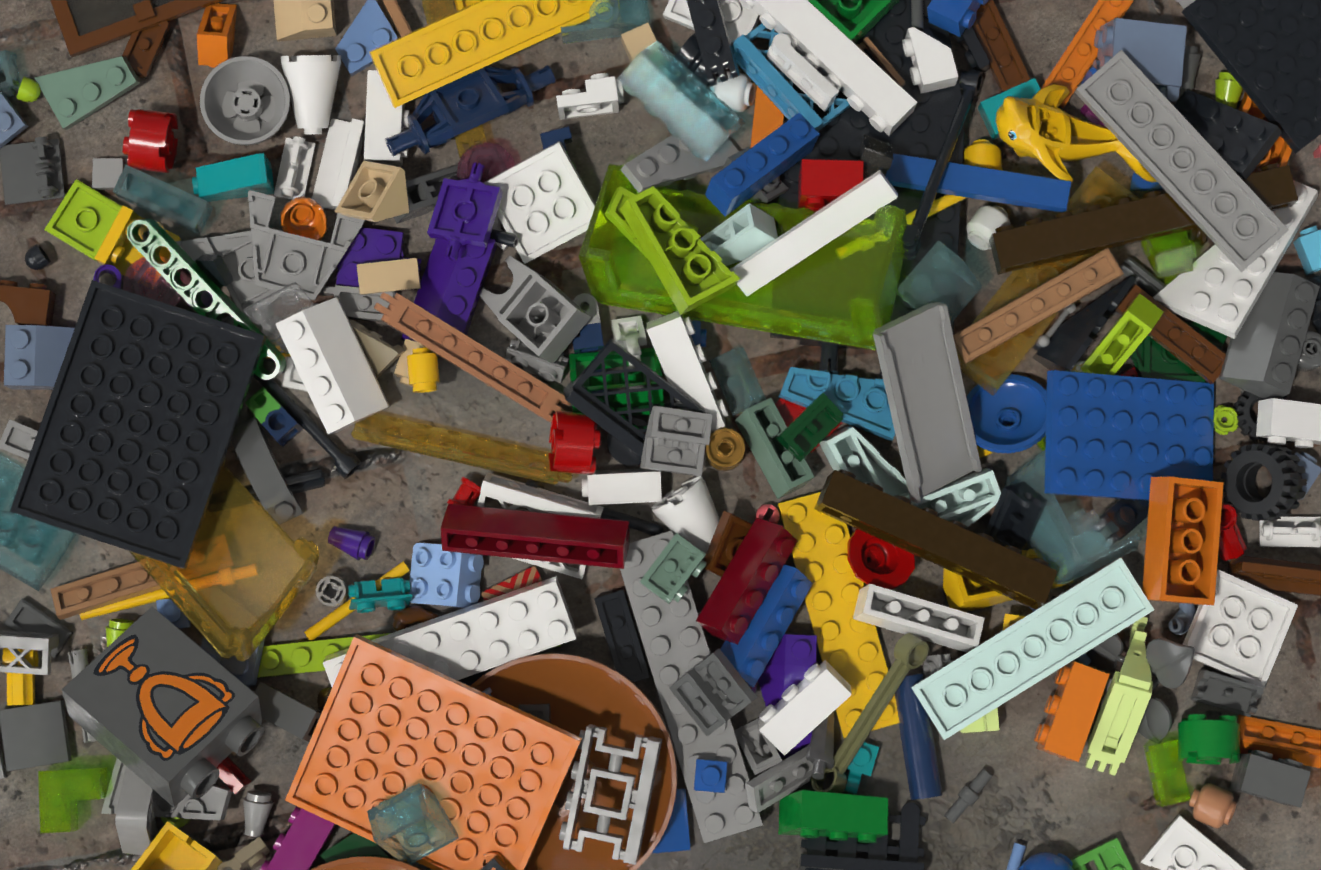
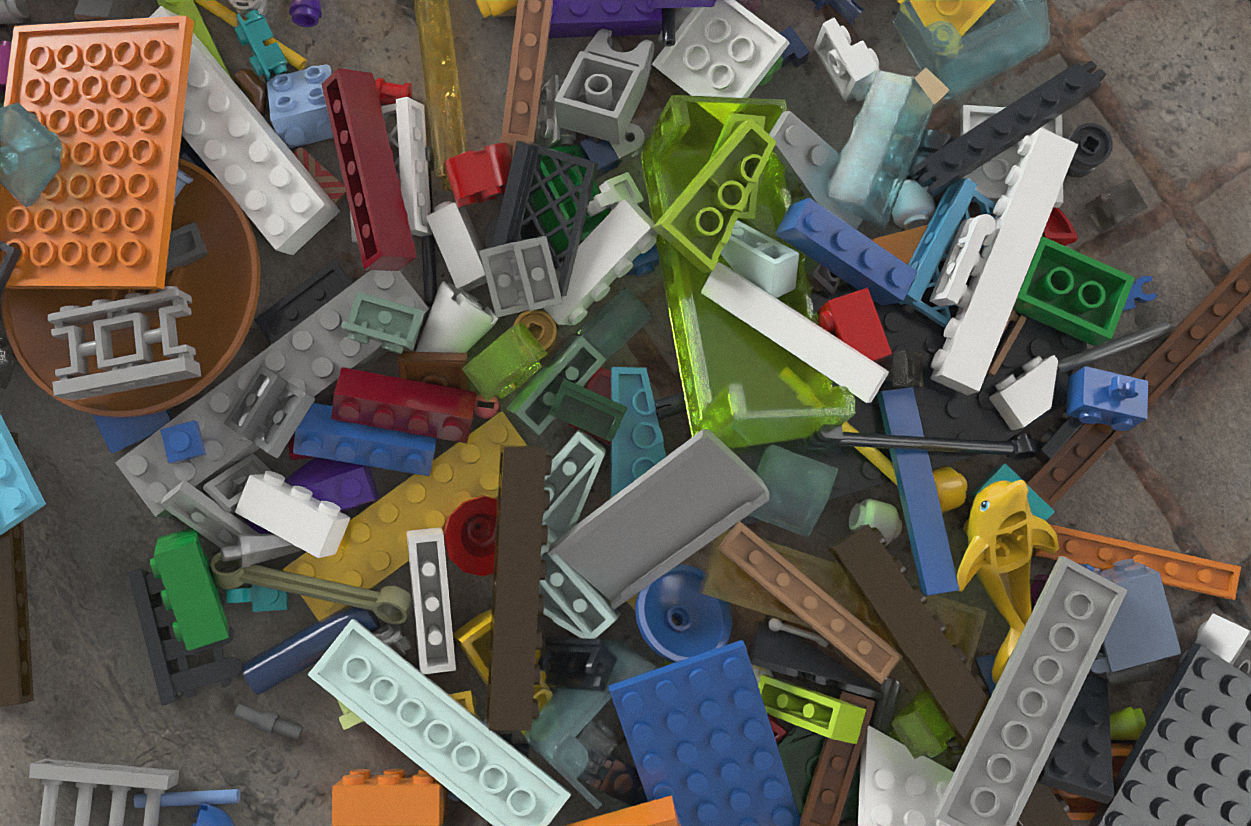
camera: 70 degrees right, 0 degrees up
none -> clear neon green brick [462,322,548,401]

